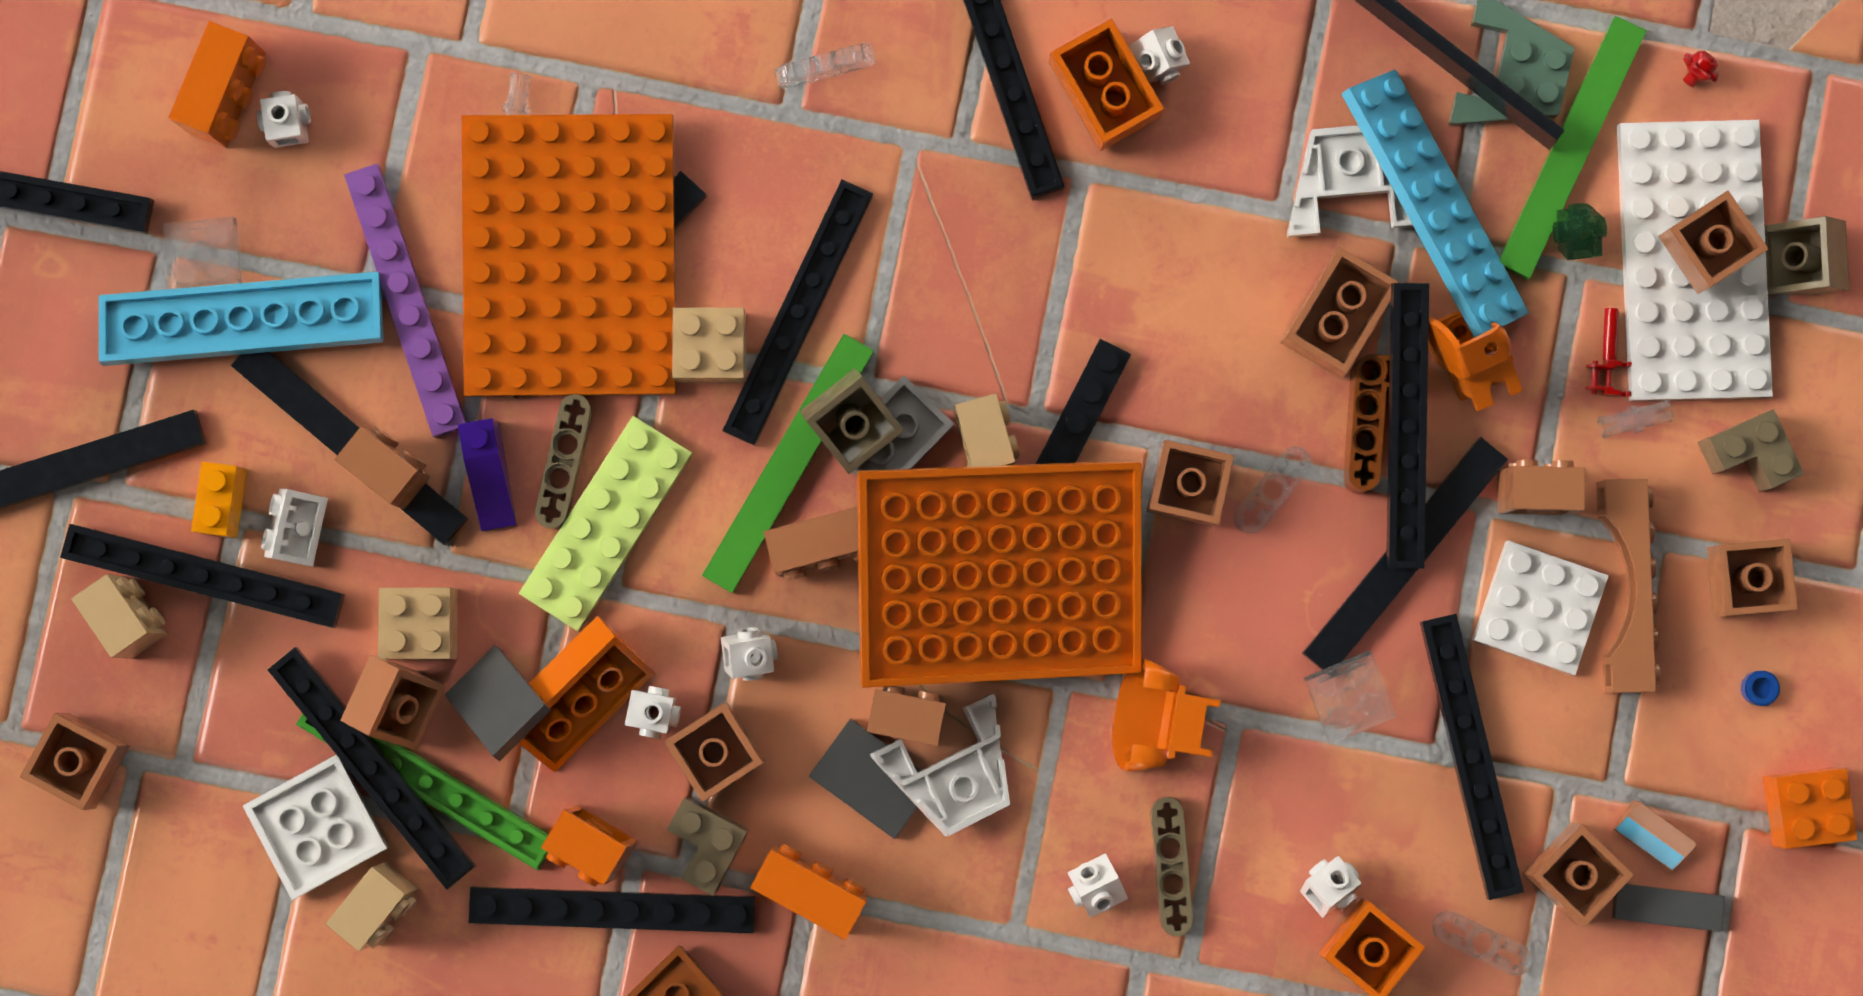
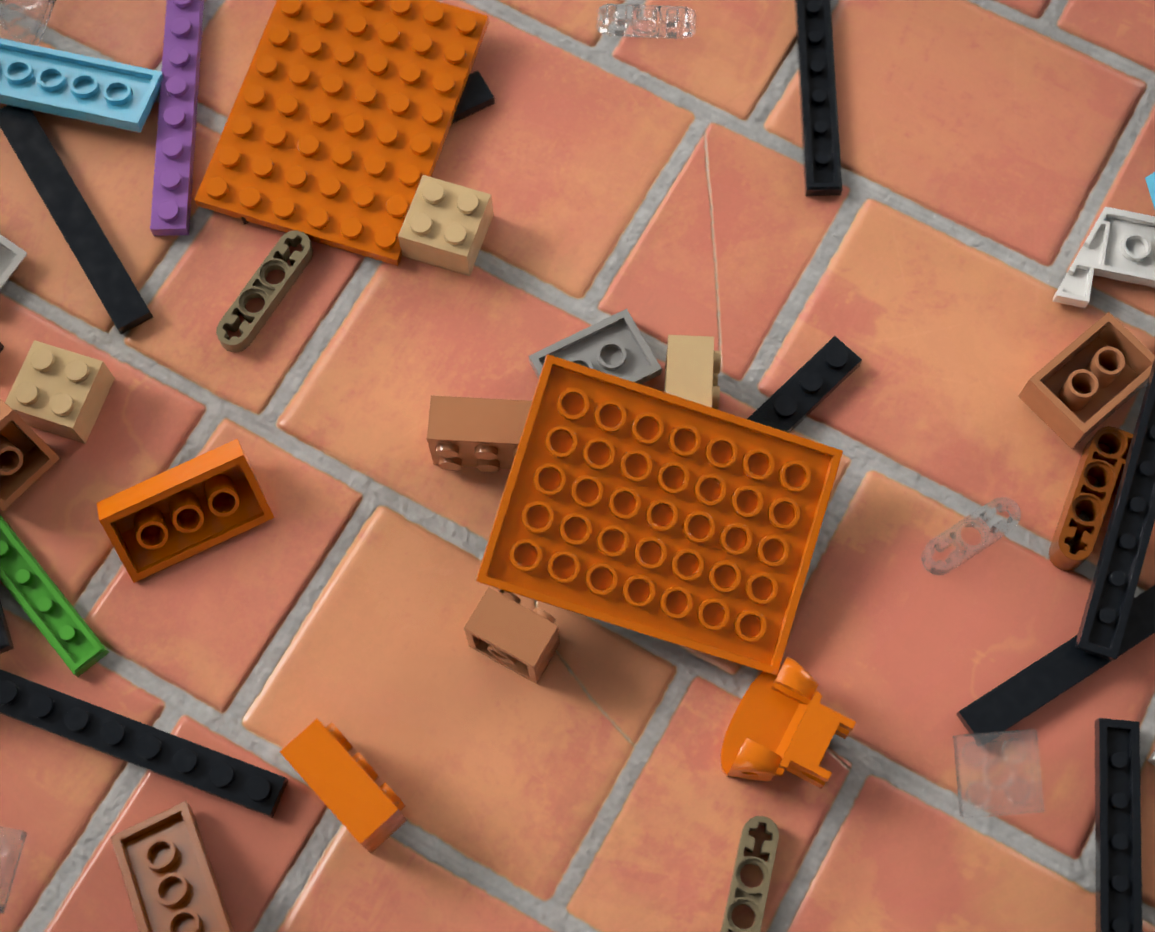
camera: 20 degrees right, 15 degrees down
nougat brick [334,426,430,510] -> none
dark grey tile [445,645,551,761] -> none
dark purple slope [457,418,517,531] -> none
yellowish green plate [518,416,693,632] -> none
orange brick [541,805,638,887] -> none
white brick [625,686,681,739] -> none
nougat brick [664,702,765,802] -> none
dark tan brick [667,796,749,896] -> none
bright green tile [702,334,874,593] -> none
white brick [721,627,778,681] -> none
black tile [722,179,873,446] -> none
dark tan slope [800,368,904,474] -> none
dark grey tile [809,719,921,839] -> none
white wing [870,694,1010,836] -> none
orange brick [1049,18,1164,152] -> none
white brick [1067,853,1128,918] -> none
white brick [1128,26,1190,85] -> none
nougat brick [1146,440,1234,527] -> none

